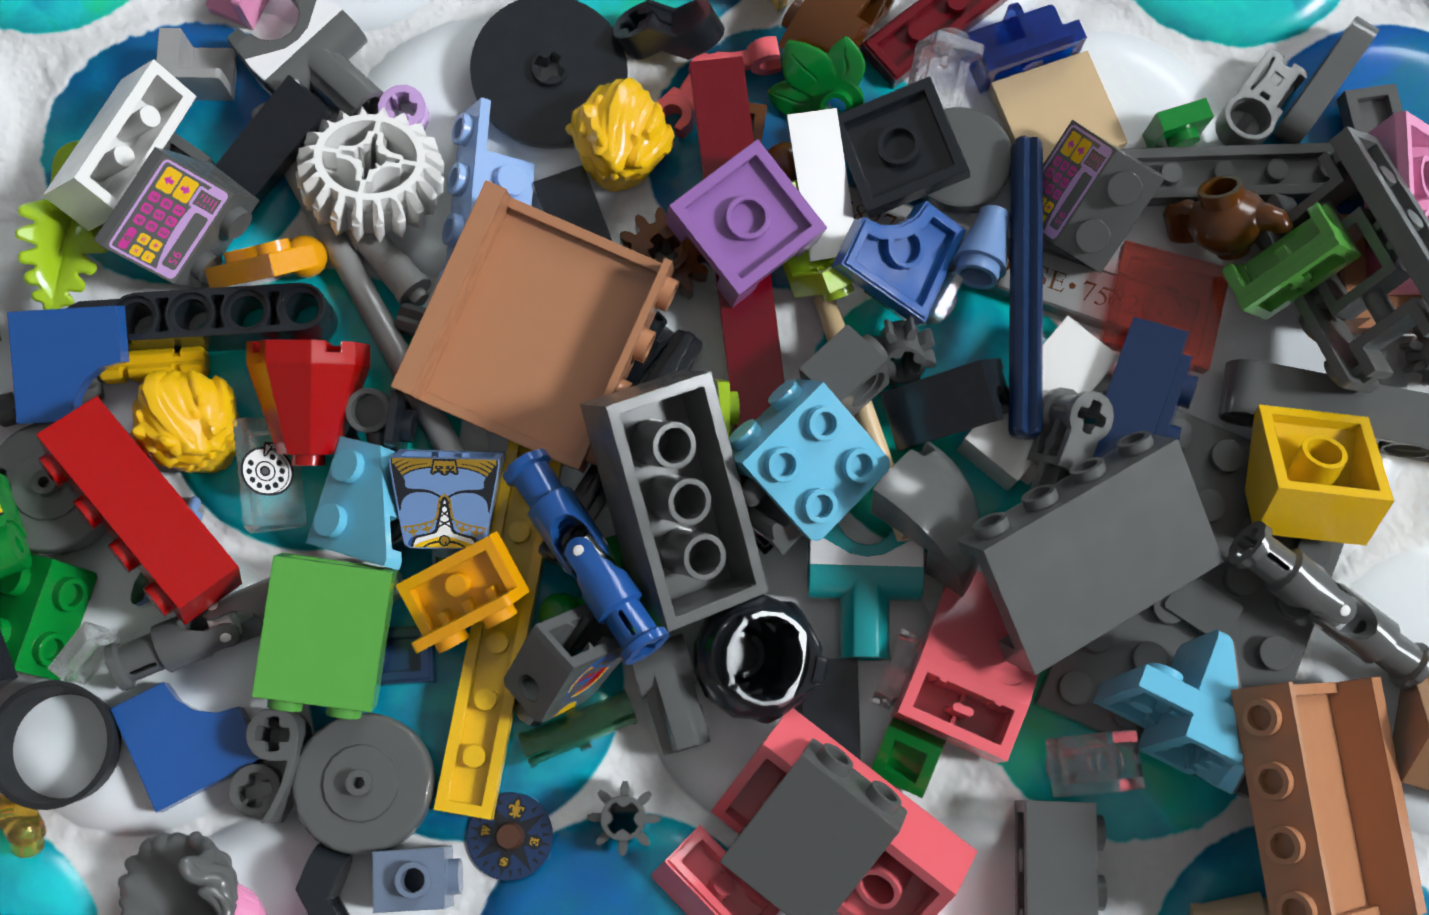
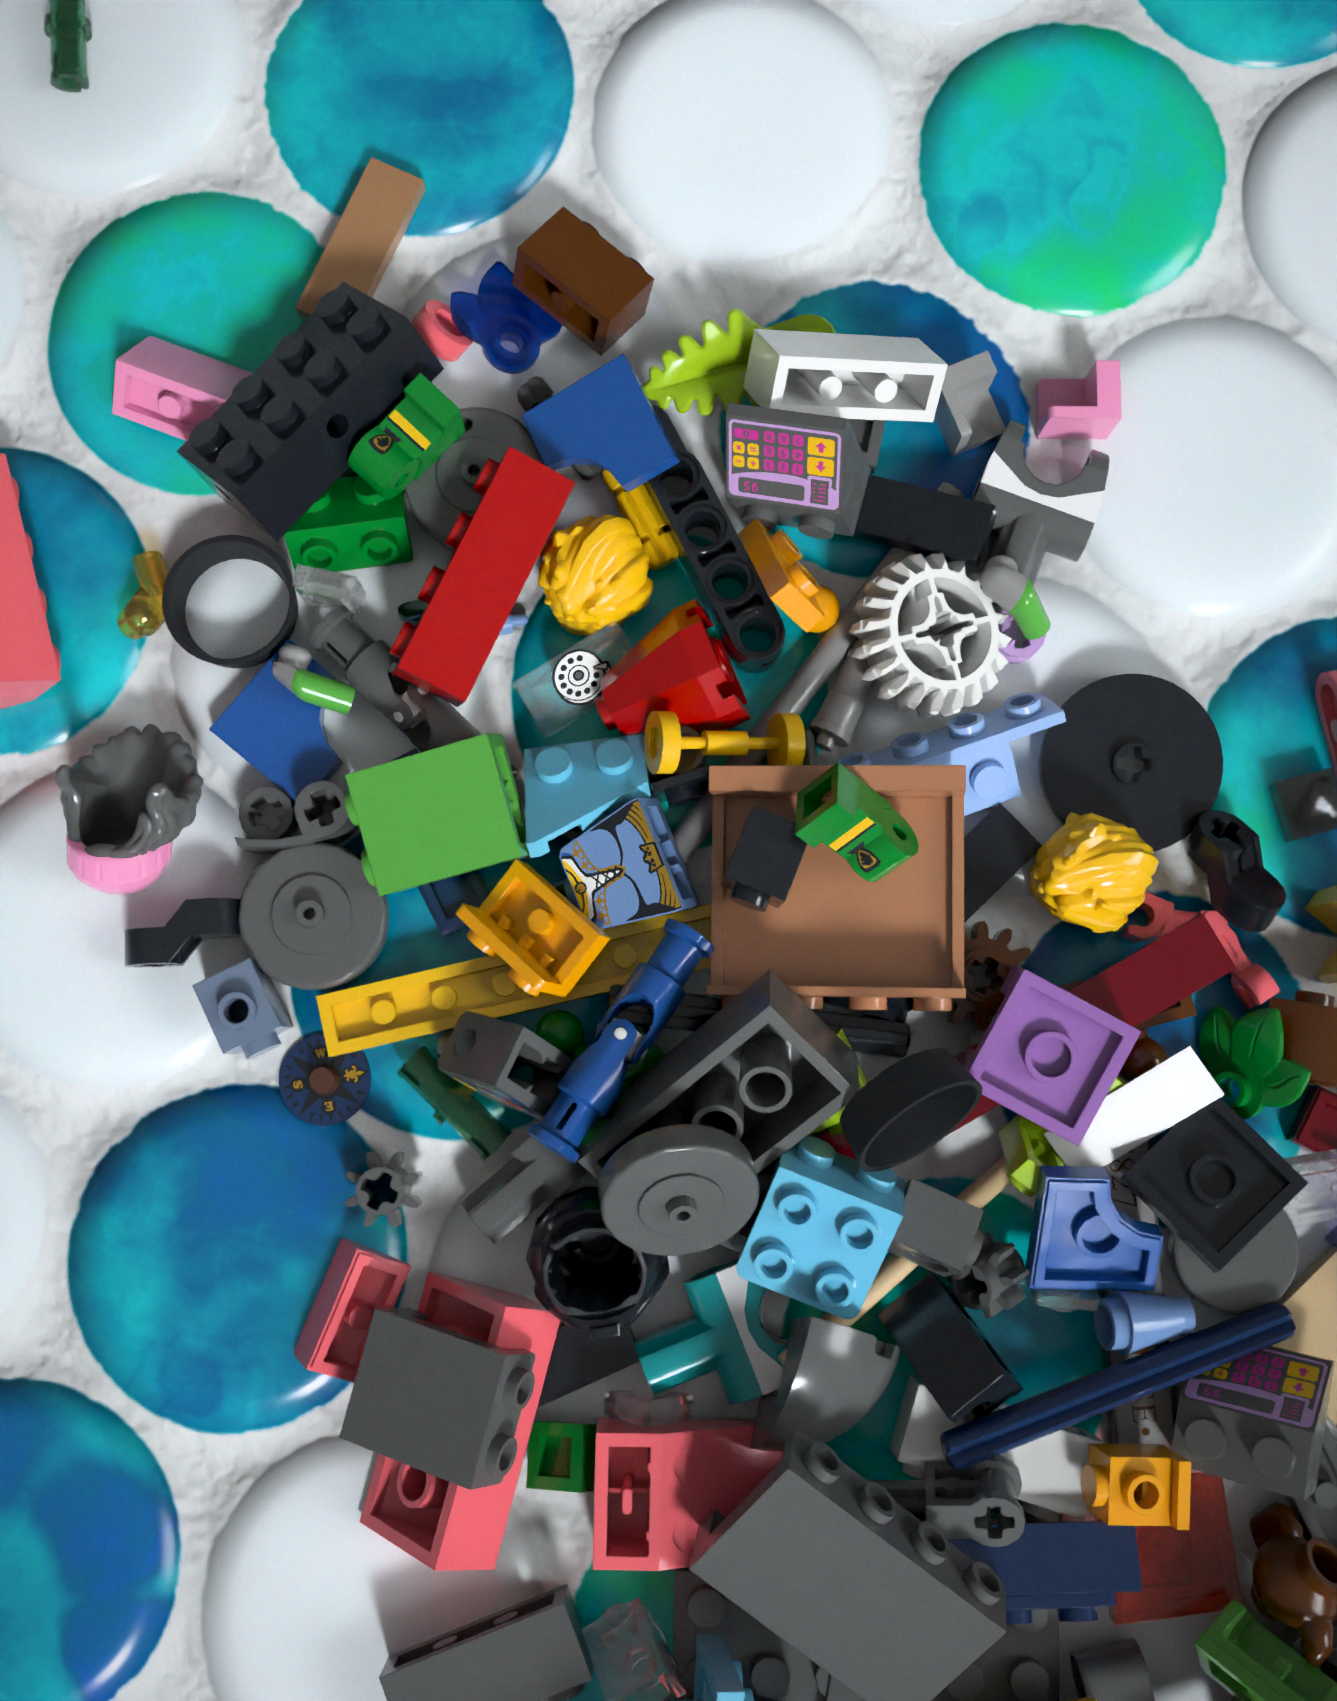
camera: 65 degrees right, 5 degrees up
none -> bright green arm [272,644,356,715]
none -> dark grey wheel [598,1124,760,1256]
none -> yellow wheel [644,711,806,774]
none -> black brick [720,806,807,912]
none -> green leg [795,762,919,882]
none -> black tyre [840,1048,982,1172]
none -> arm [980,555,1051,640]
none -> light orange brick [1081,1443,1191,1530]

